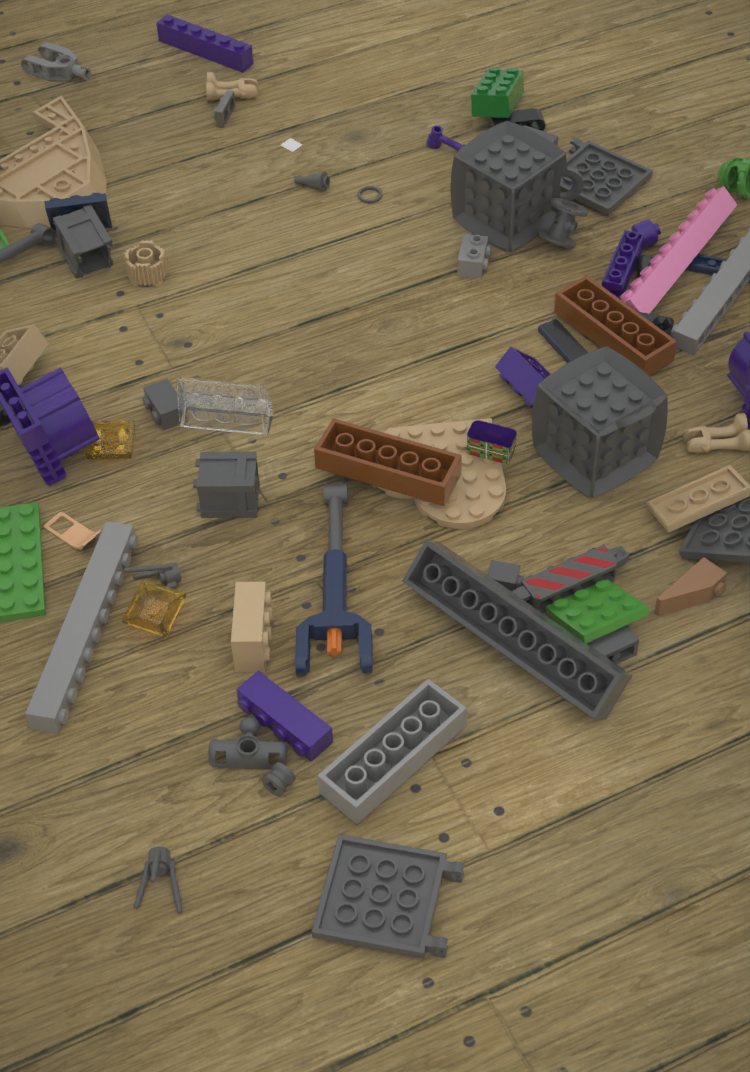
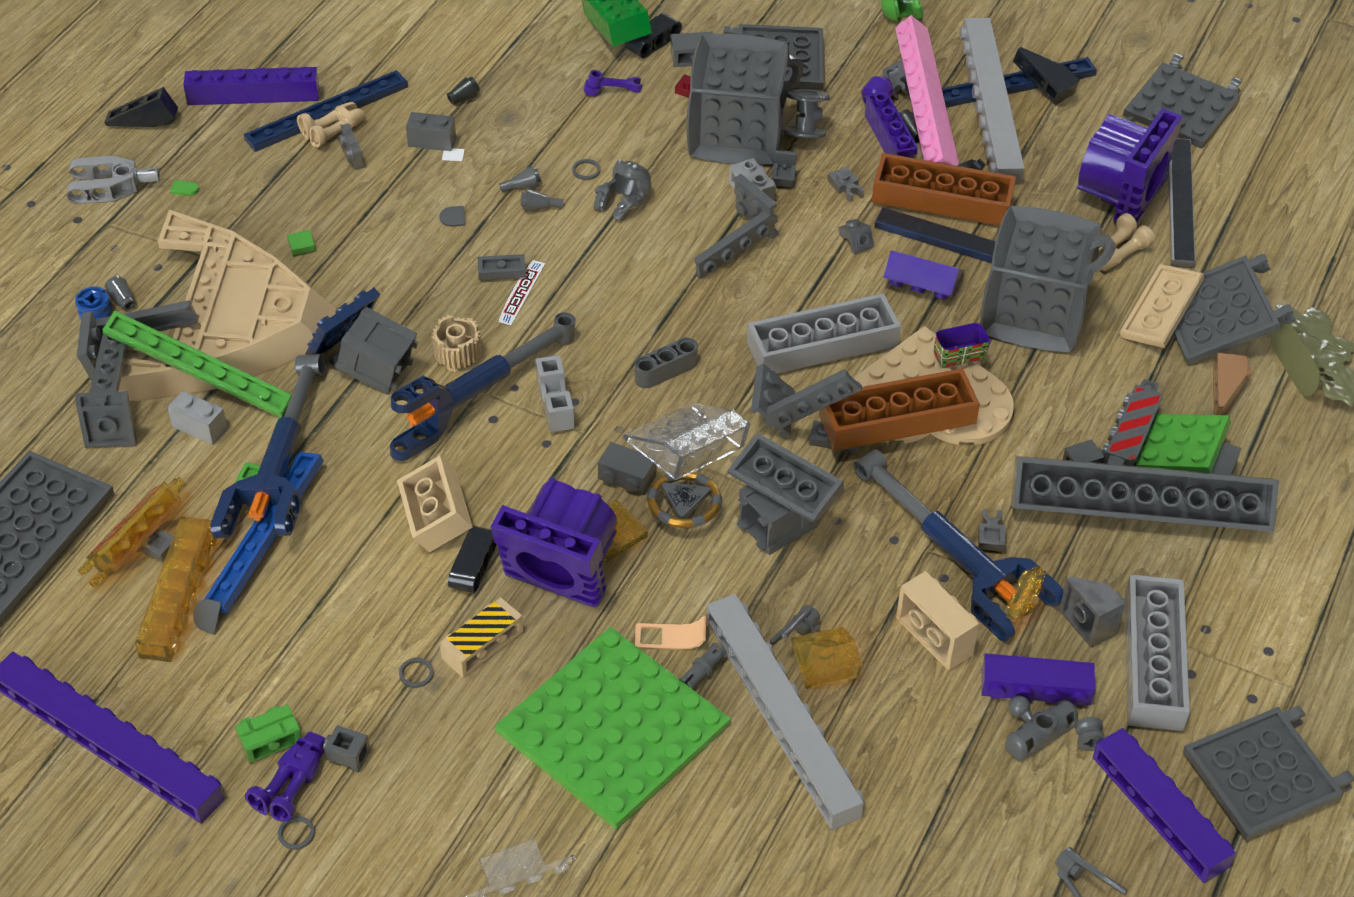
camera: 40 degrees left, 0 degrees up
none -> black slope [104,87,178,127]
none -> bright green piece [170,180,199,196]
none -> dark blue tile [244,70,408,152]
none -> bright green tile [287,230,316,256]
none -> dark blue piece [390,312,576,461]
none -> dark grey brick [406,112,456,151]
none -> dark grey piece [439,206,465,226]
none -> pearl dark grey cone [446,76,480,105]
none -> dark grey plate [478,254,526,280]
none -> sticker [498,260,545,325]
none -> dark grey cone [521,188,563,211]
none -> light grey arch [535,355,574,432]
none -> dark grey hair [593,160,651,221]
none -> dark grey beam [635,337,698,388]
none -> piece [647,471,722,528]
none -> dark grey pin [679,643,726,689]
none -> dark grey bracket [695,174,779,279]
none -> dark grey slope [727,433,844,523]
none -> light grey brick [747,293,901,373]
none -> dark grey bracket [751,363,862,439]
none -> dark grey bracket [771,150,797,187]
none -> flat silver plate [827,167,863,202]
none -> dark grey bracket [838,219,874,253]
none -> flat silver plate [882,60,909,99]
none -> flat silver plate [978,509,1005,552]
none -> clear yellow wing [1006,566,1046,622]
none -> flat silver slope [1059,576,1126,648]
none -> dark purple brick [1093,728,1236,883]

